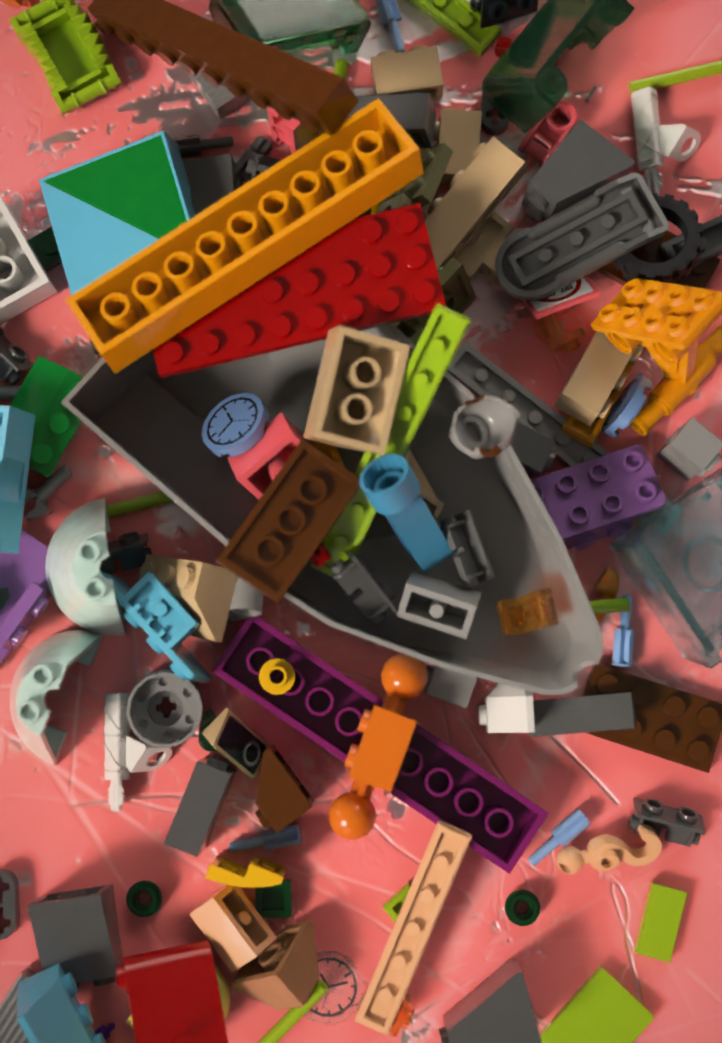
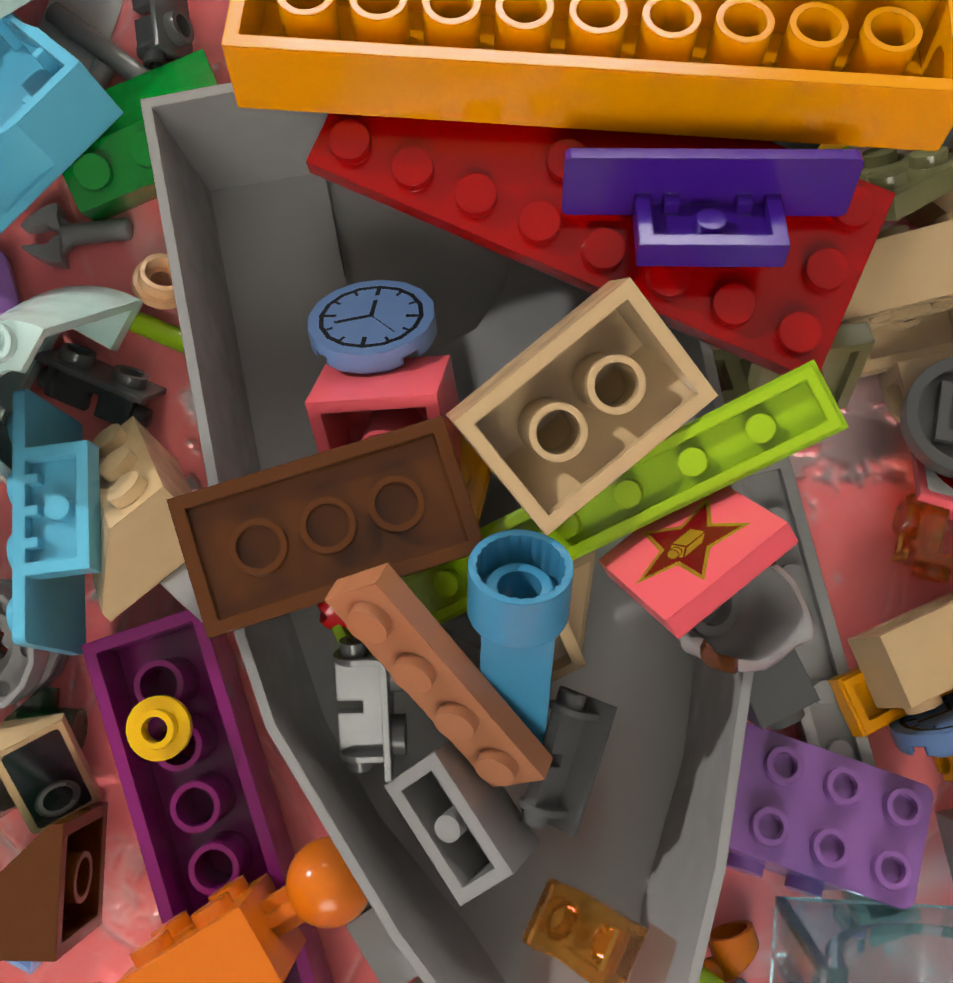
camera: 40 degrees right, 0 degrees up
none -> light nougat plate [132,253,176,309]
none -> nougat plate [324,563,553,788]
none -> dark purple bracket [561,148,864,267]
none -> coral tile [598,486,799,639]

